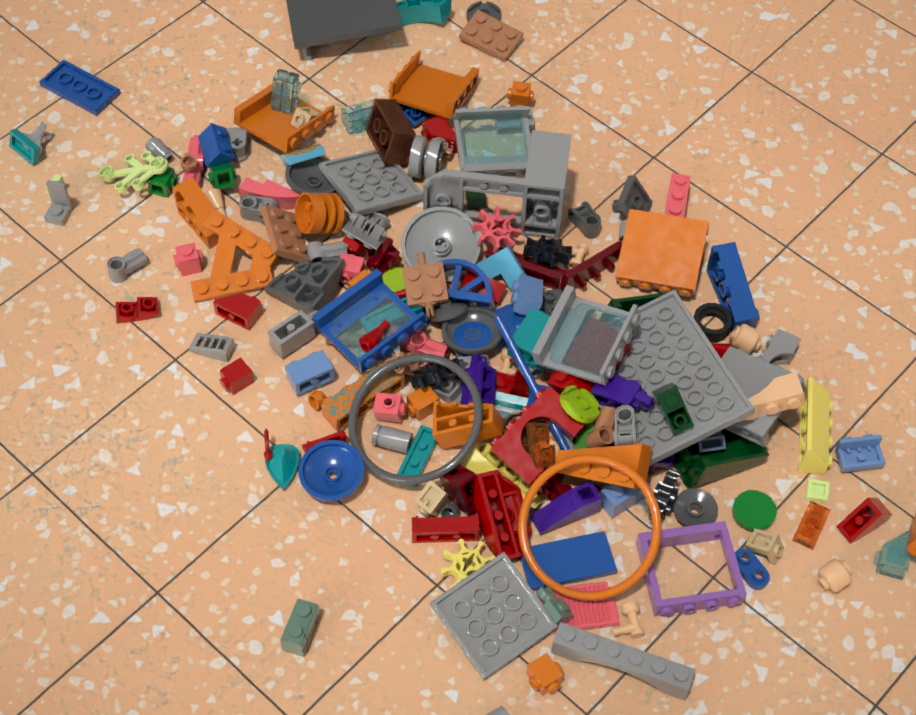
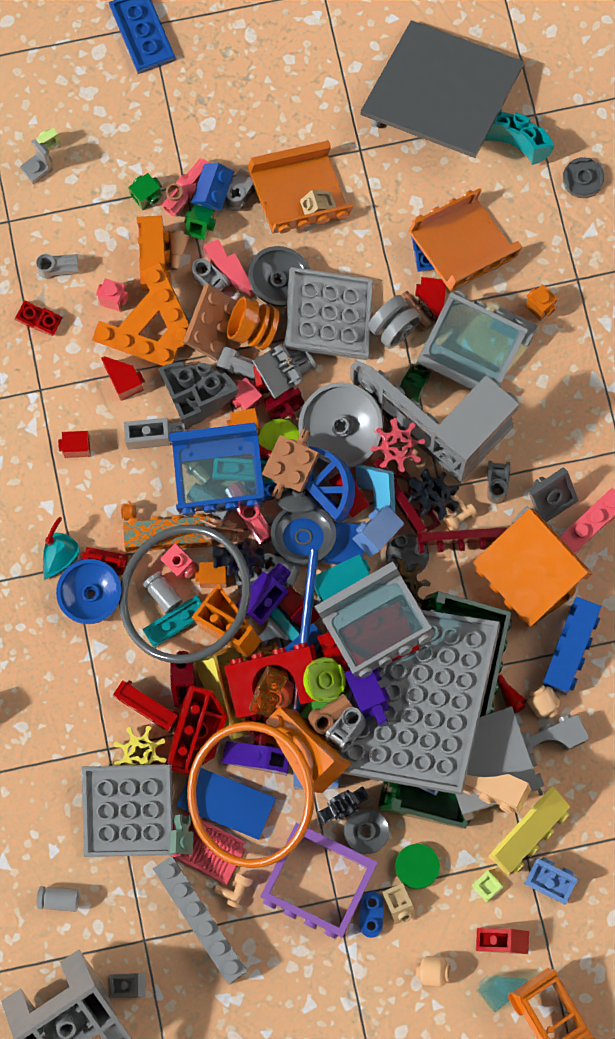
camera: 40 degrees right, 20 degrees up
teal piece [9,121,51,166] -> none
yellowish green plant [98,151,169,194] -> none
light grey cone [145,137,173,163] -> none
light grey slope [189,333,235,362] -> none
clear light blue brick [271,69,302,115] -> none
medium azure slope [280,144,325,166] -> none
medium blue brick [285,350,335,396] -> none
clear light blue brick [341,98,376,135] -> none
red cone [359,320,390,352] -> none
copper brick [365,99,416,165] -> none
tan bracket [414,481,449,517] -> none
dark grey hinge [441,502,460,517] -> none
nougat plate [459,10,524,62] -> none
orange brick [526,653,564,696] -> none
dark green slope [652,382,694,435] -> none
black tyre [693,303,733,343] -> none
clear orange slope [792,501,831,550] -> none

